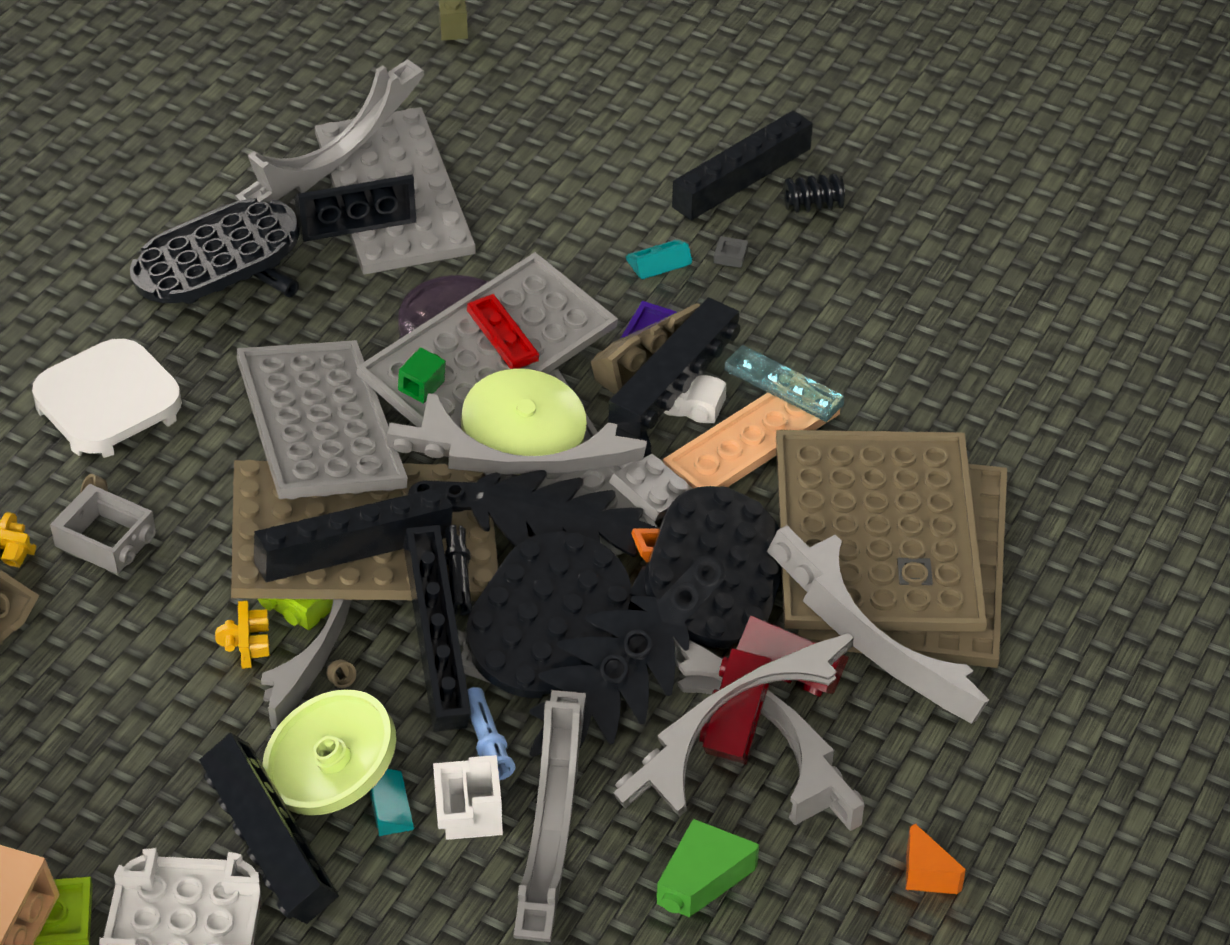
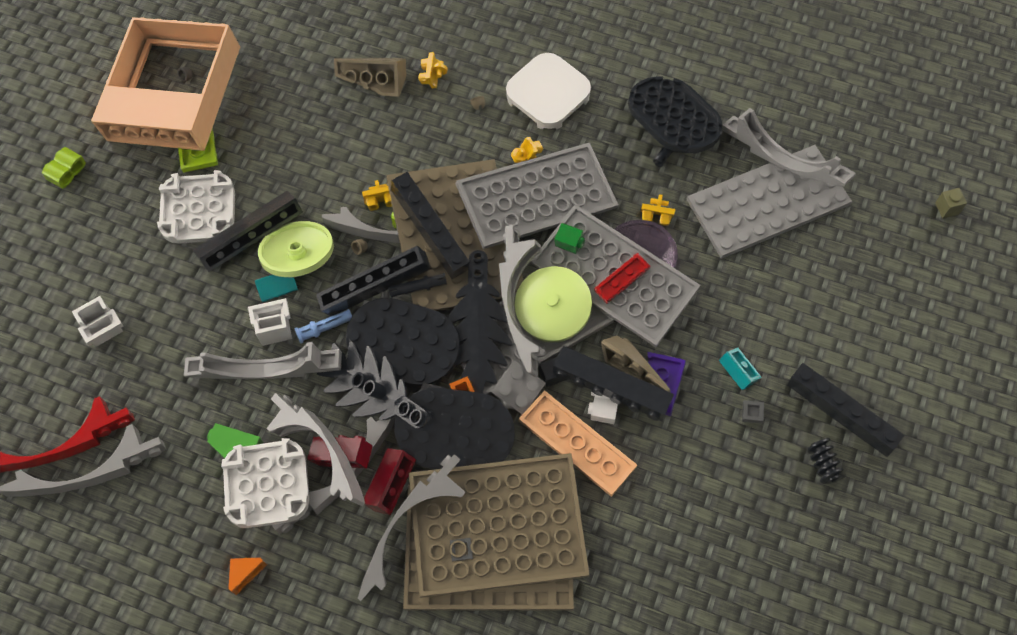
camera: 85 degrees right, 20 degrees up
light grey window [50,484,156,575] -> none
black slope [295,174,416,242] -> none
clear light blue plate [725,345,844,422] -> none
none -> white tile [221,438,310,528]
none -> yellow hips [511,137,543,163]
none -> yellow hips [641,194,675,226]

